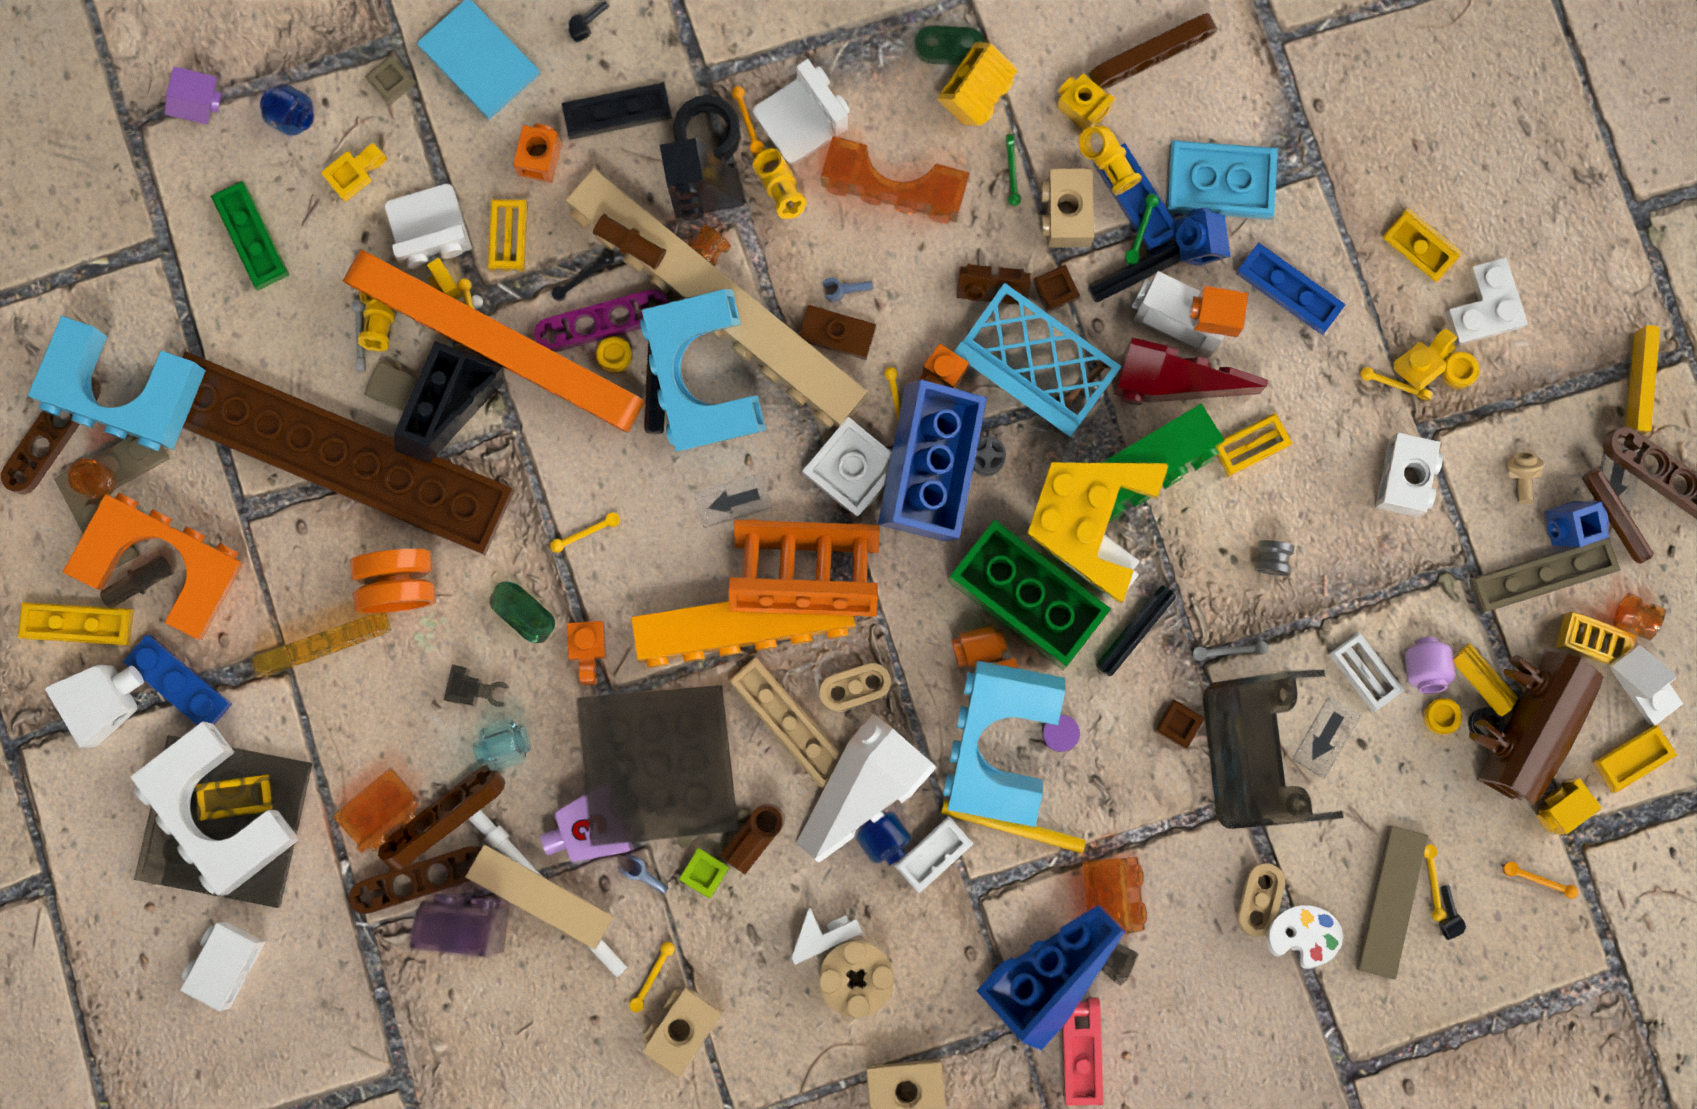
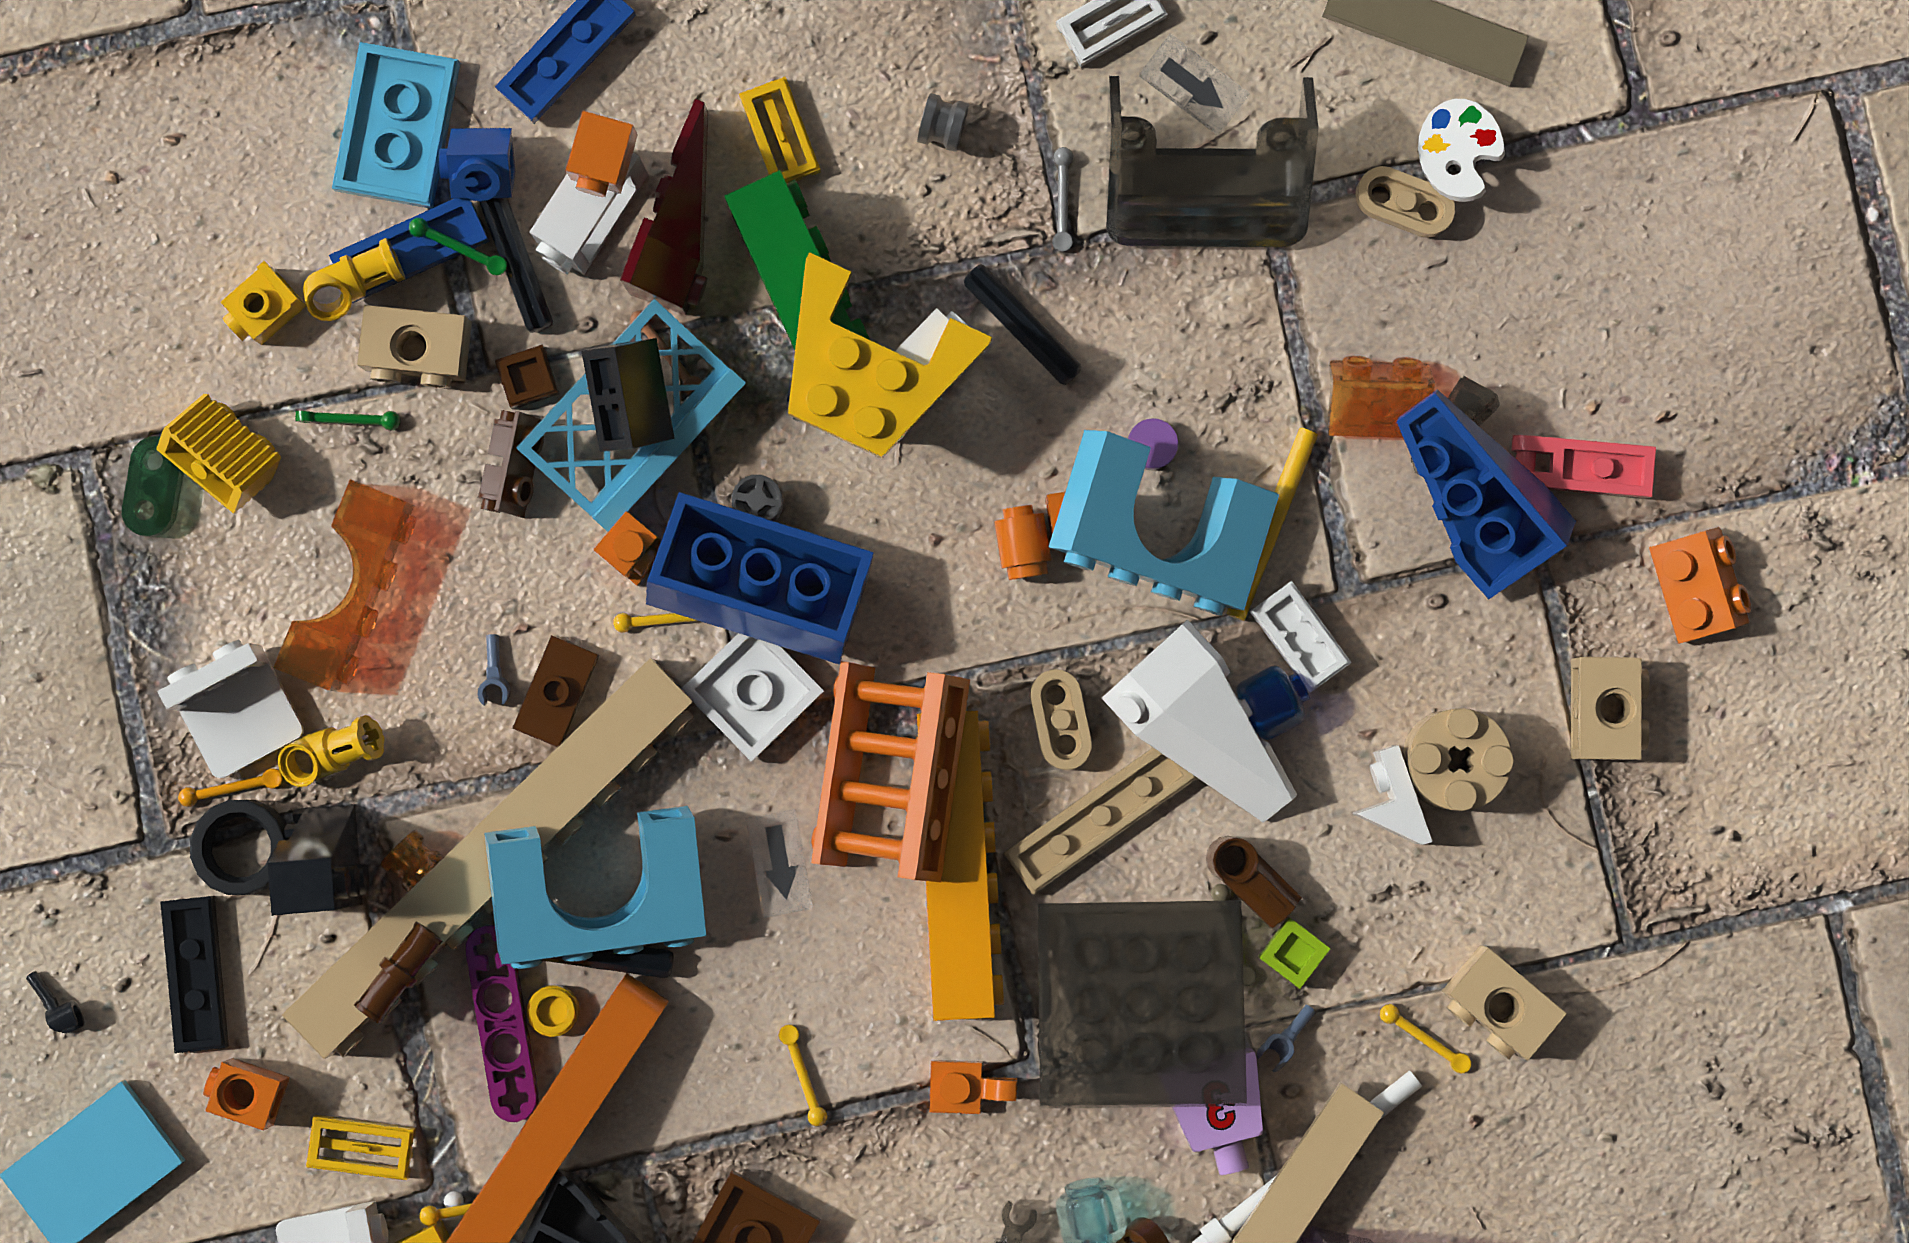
camera: 85 degrees left, 5 degrees up
clear green plate [489,581,555,643] -> none
black hinge [552,251,615,301] -> none
green brick [948,519,1111,671] -> none
reddish brown beam [1089,13,1218,90] -> none
reddish brown tile [1154,699,1205,750] -> none
none -> black hinge [581,338,675,452]

